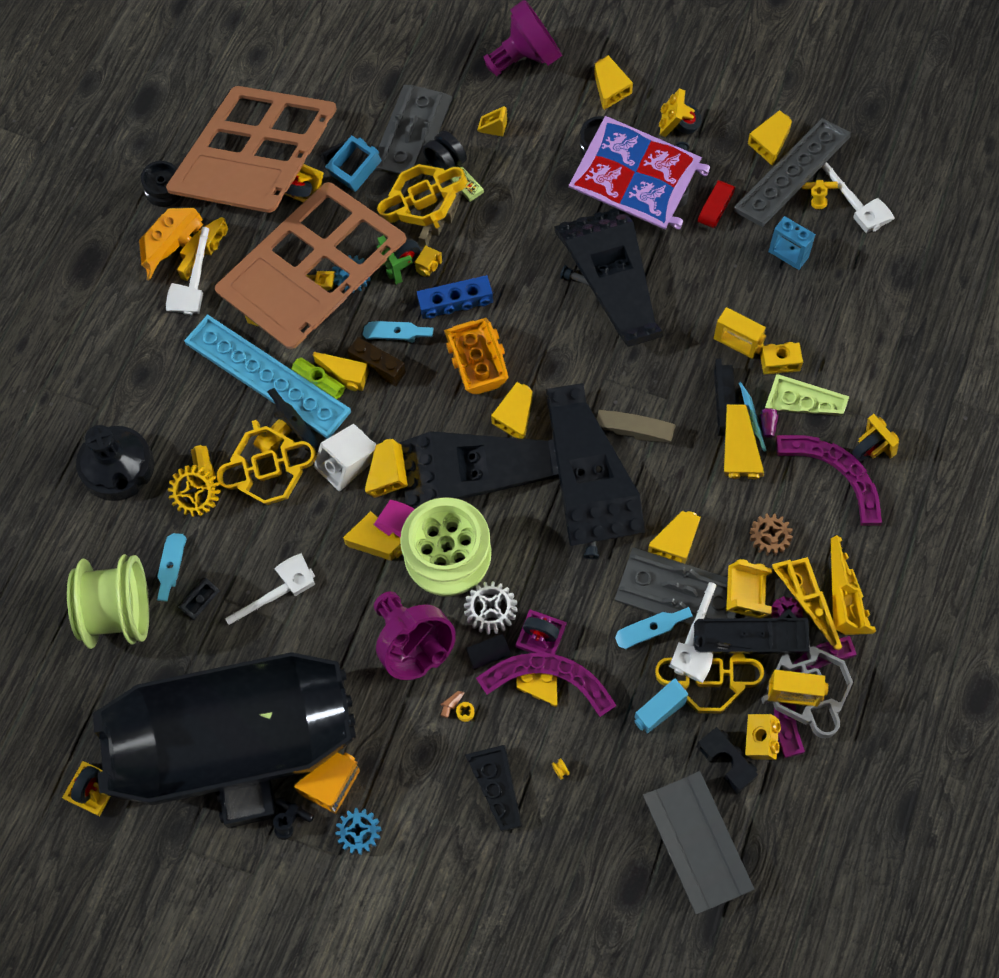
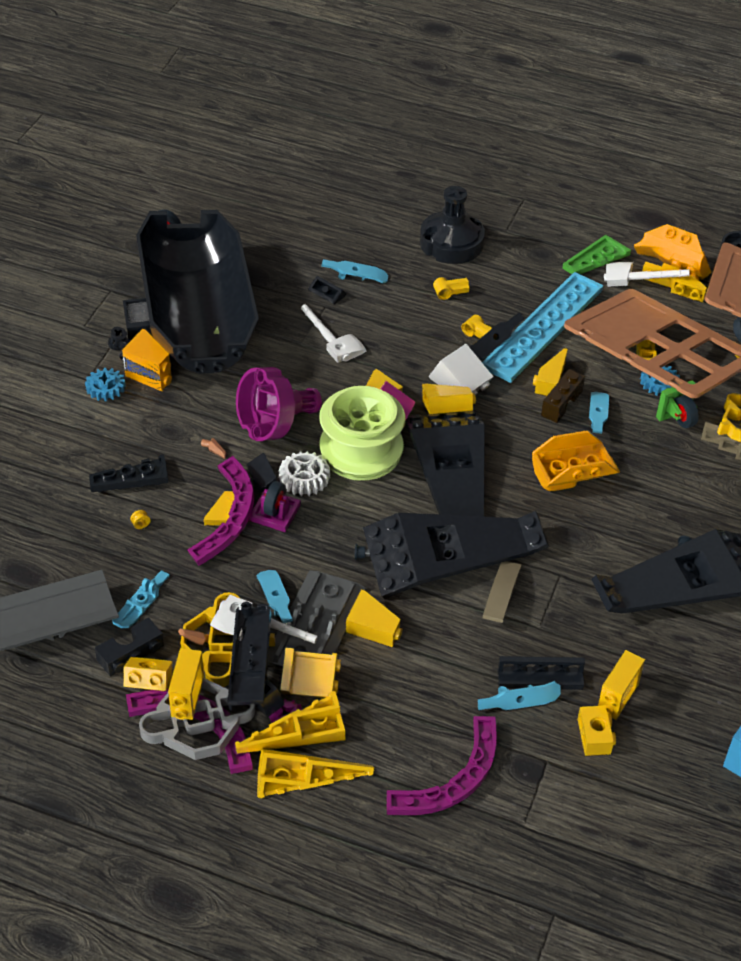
camera: 85 degrees right, 20 degrees down
yellowish green wheel [67,554,149,649] -> none
yellow gear [168,465,220,517] -> none
yellow piece [217,420,317,505] -> none
lime piece [291,357,345,399] -> none
yellow brick [415,246,442,277] -> none
blue brick [417,275,493,319] -> none
yellow bush [456,702,475,722] -> none
yellow slope [491,382,533,439] -> none
medium azure slope [635,678,688,734] -> none
yellow slope [724,404,764,479] -> none
medium nougat gear [749,514,793,556] -> none
magenta cone [760,409,779,438] -> none
yellowish green wing [765,374,849,416] -> none
yellow plate [852,414,899,461] -> none
none -> medium azure piece [112,571,169,628]
none -> nougat bar [178,628,209,645]
none -> bright green wing [562,235,631,274]

